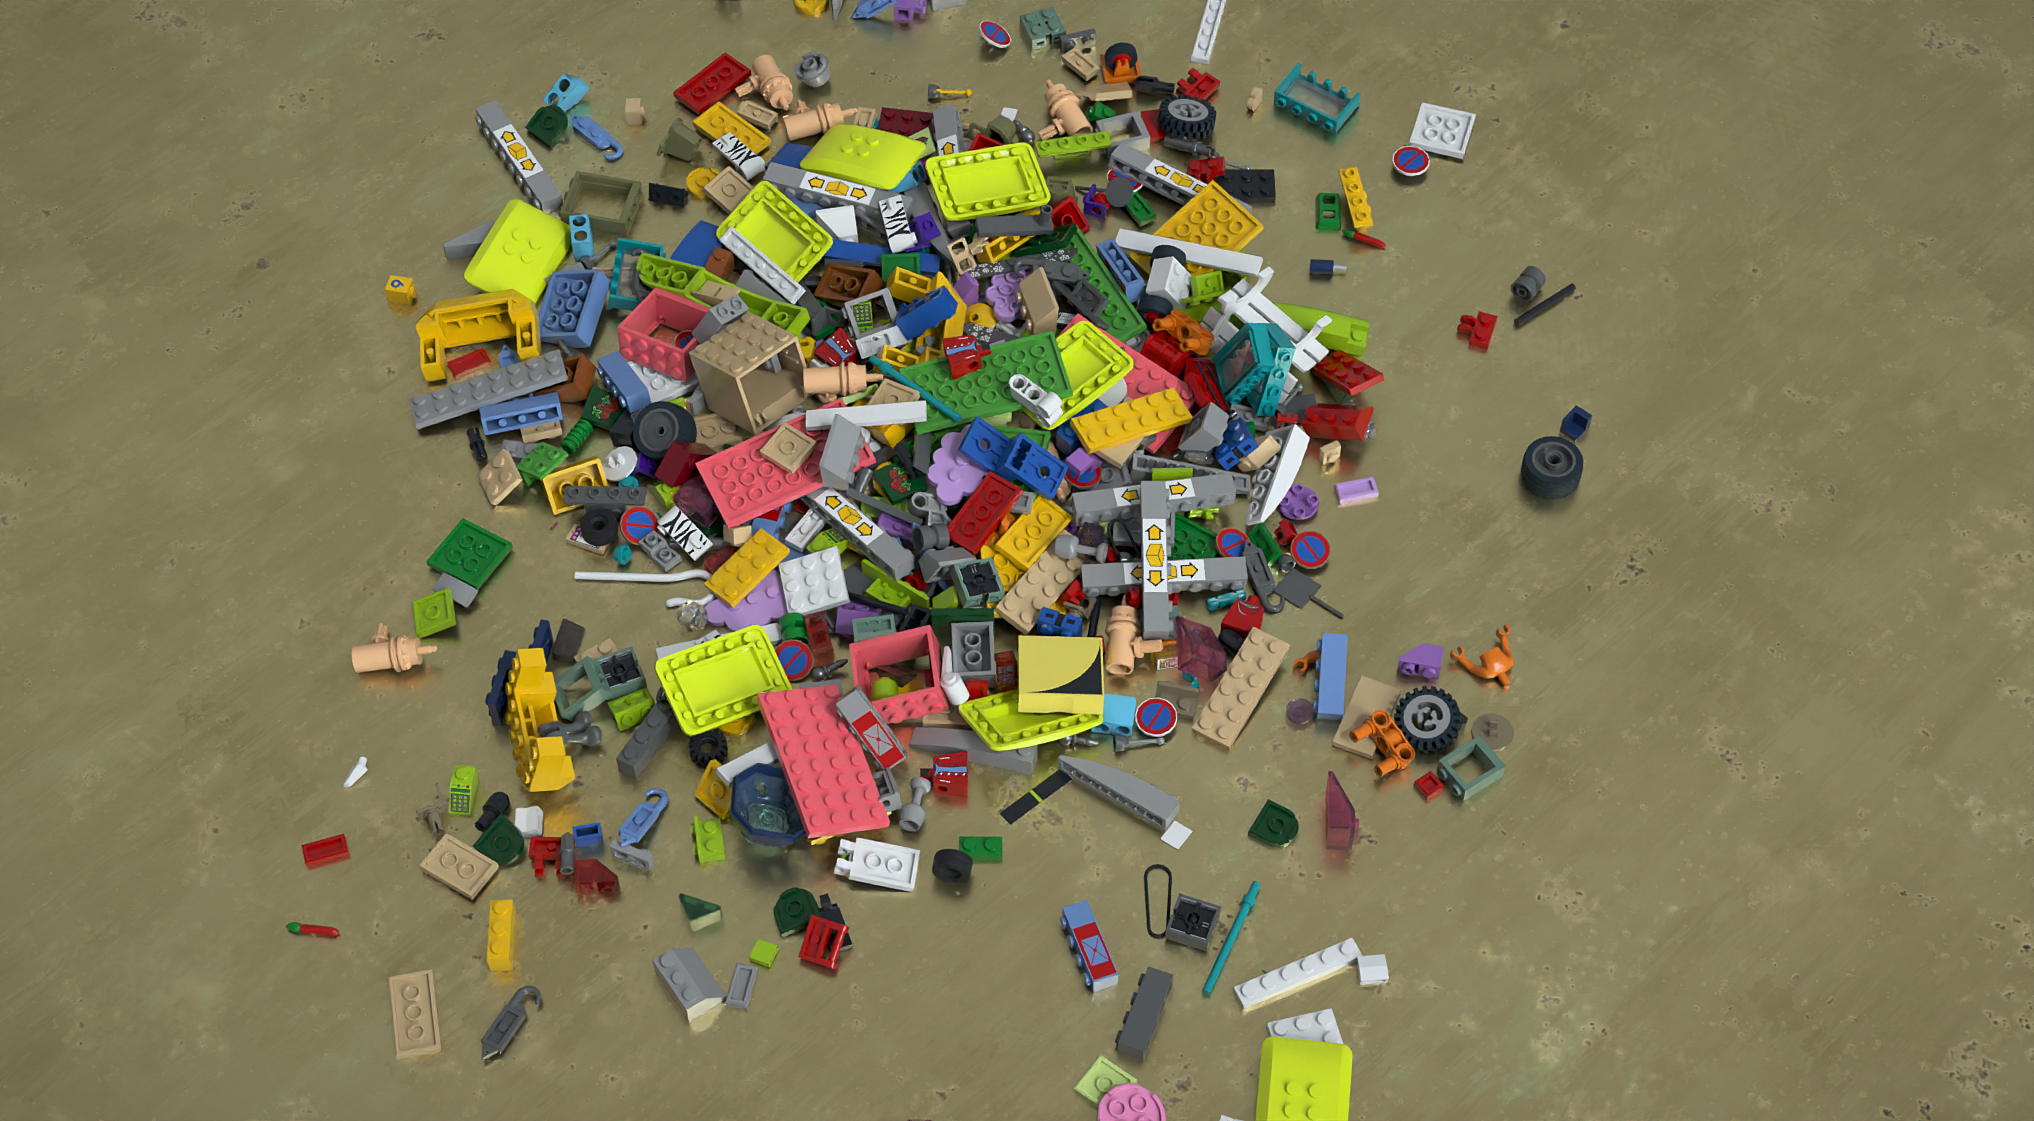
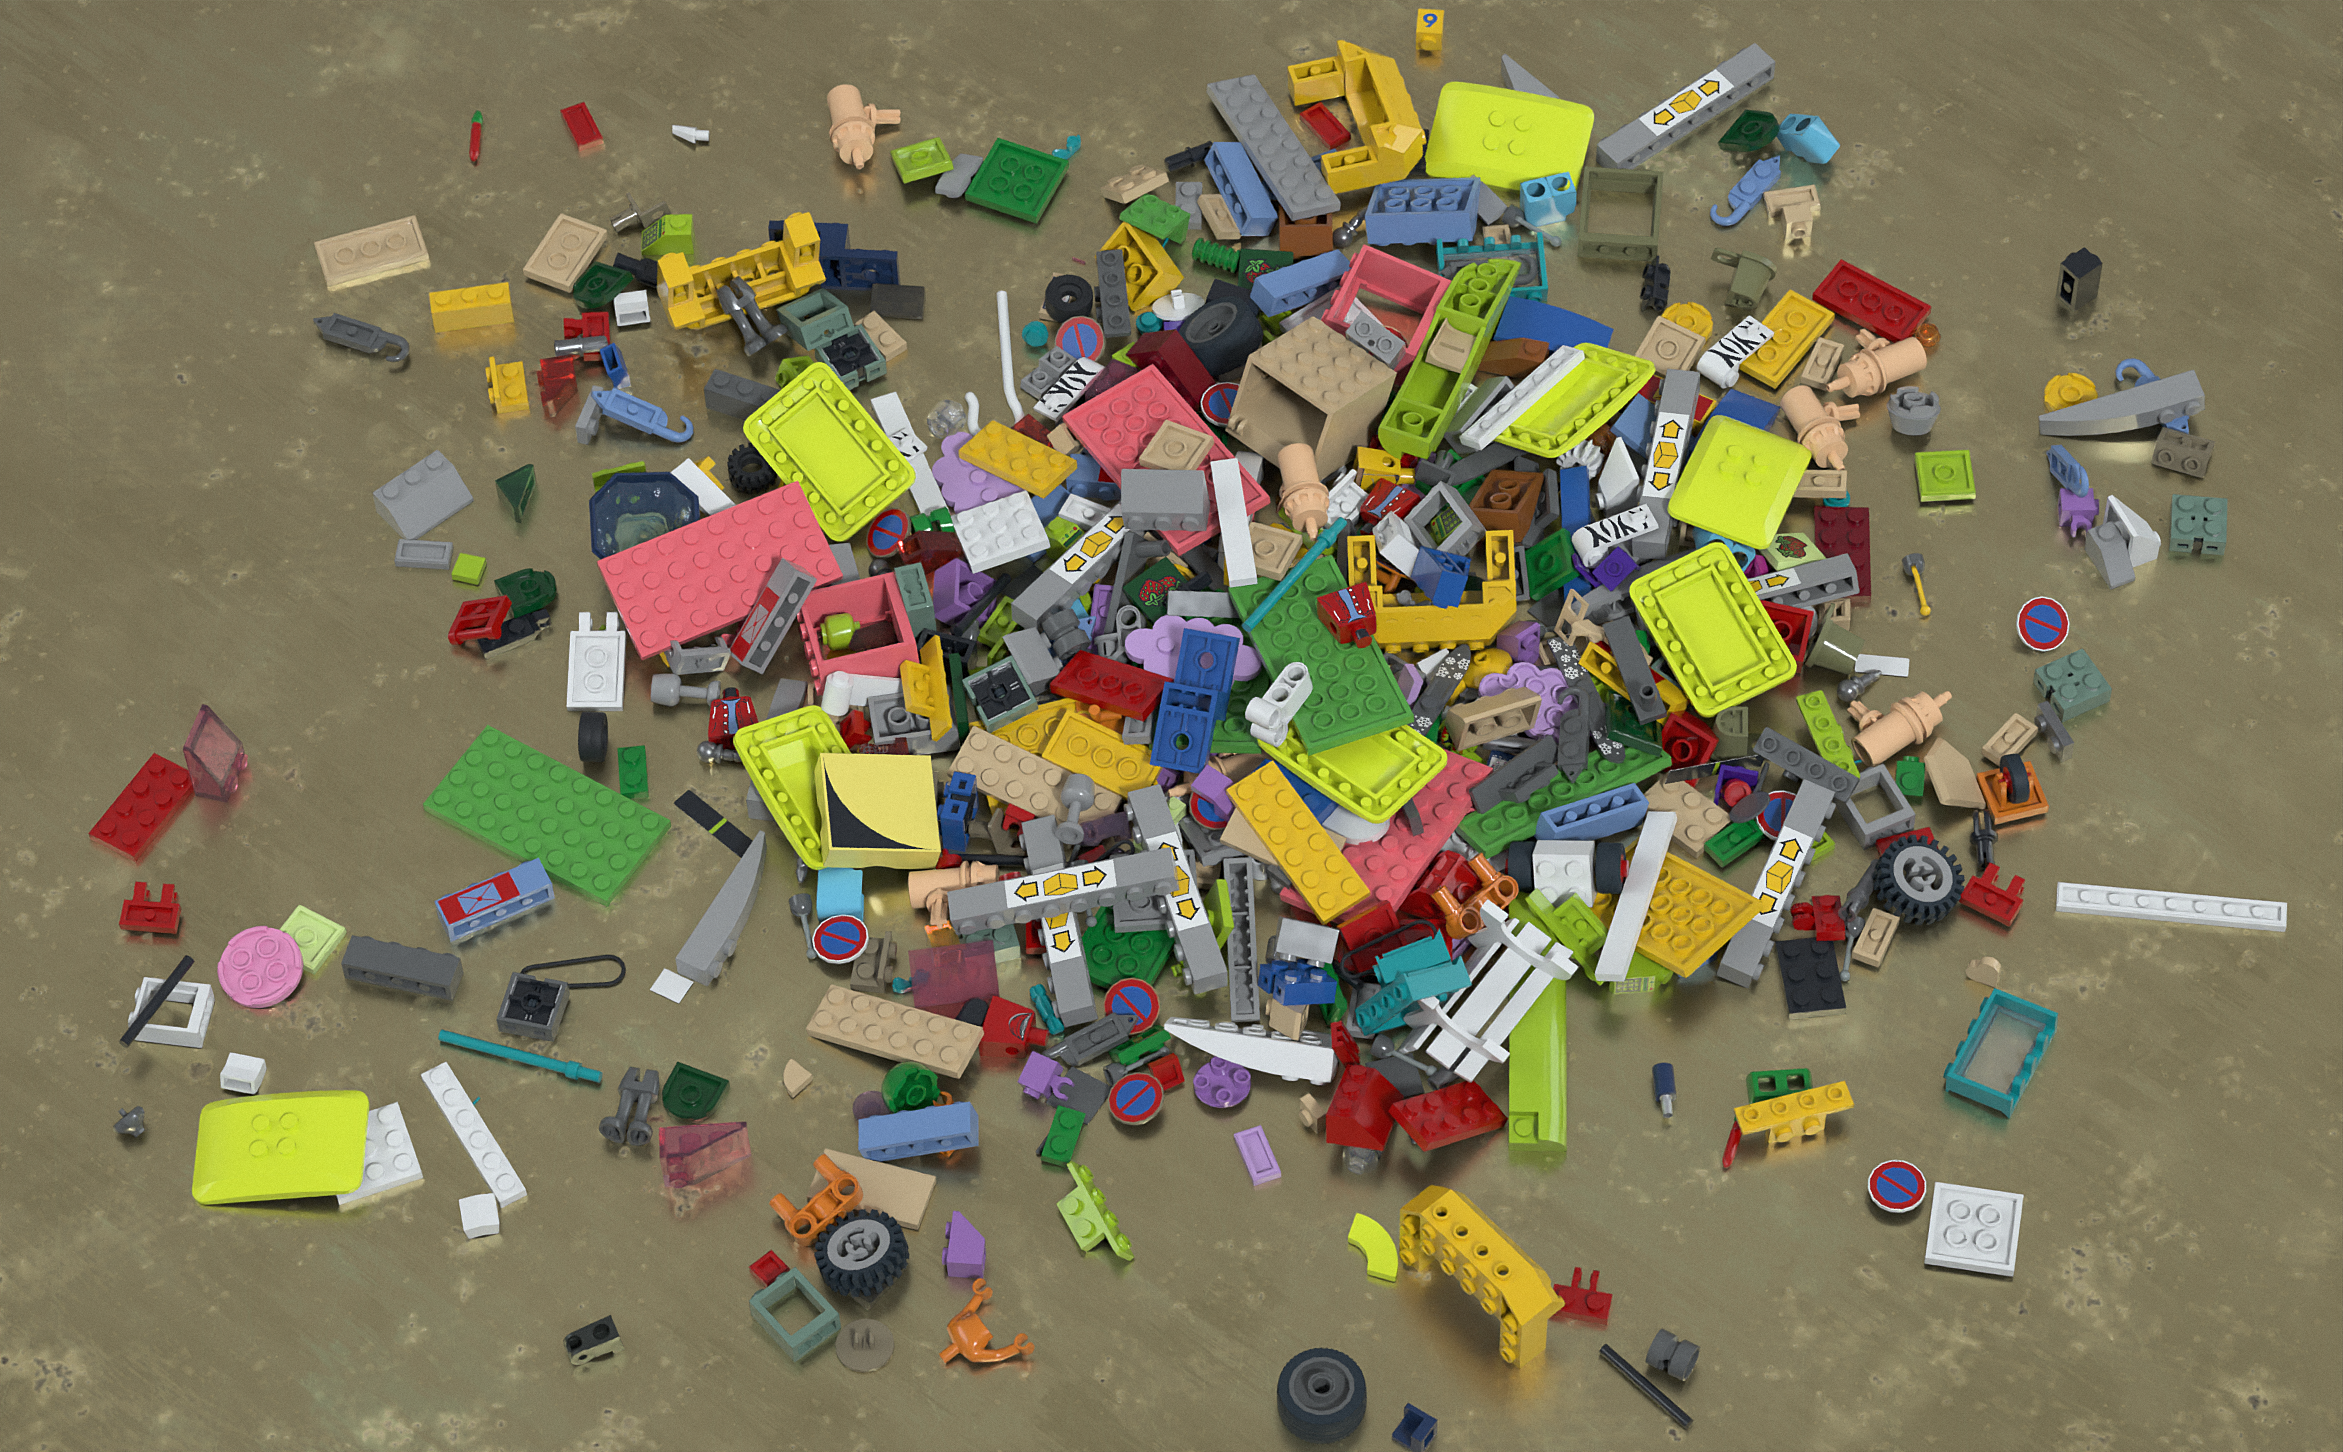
camera: 85 degrees right, 0 degrees up
none -> bright green plate [423,725,671,907]
none -> yellow bracket [485,356,529,414]
none -> pearl dark grey leg [563,1315,625,1365]
none -> dark grey piece [599,1067,659,1146]
none -> flat silver bar [697,741,742,763]
none -> tan tile [783,1058,813,1098]
none -> green cylinder [881,1061,940,1114]
none -> yellow bracket [900,635,952,742]
none -> medium lavender brick [1017,1051,1075,1101]
none -> green plate [1041,1105,1086,1168]
none -> teal piece [1052,135,1081,160]
none -> lime bracket [1056,1161,1134,1261]
none -> piece [1201,382,1240,427]
none -> neon yellow tile [1348,1213,1398,1282]
none -> yellow wedge [1399,1185,1565,1369]
none -> flat silver axle [1427,1047,1471,1091]
none -> tan plate [1644,770,1733,859]
none -> black sticker [1665,755,1765,784]
none -> dark grey bracket [1753,727,1860,803]
none -> tan tile [1763,184,1821,218]
none -> tan plate [1852,908,1900,968]
none -> lime plate [1914,450,1976,502]
none -> clear orange plate [1915,323,1941,348]

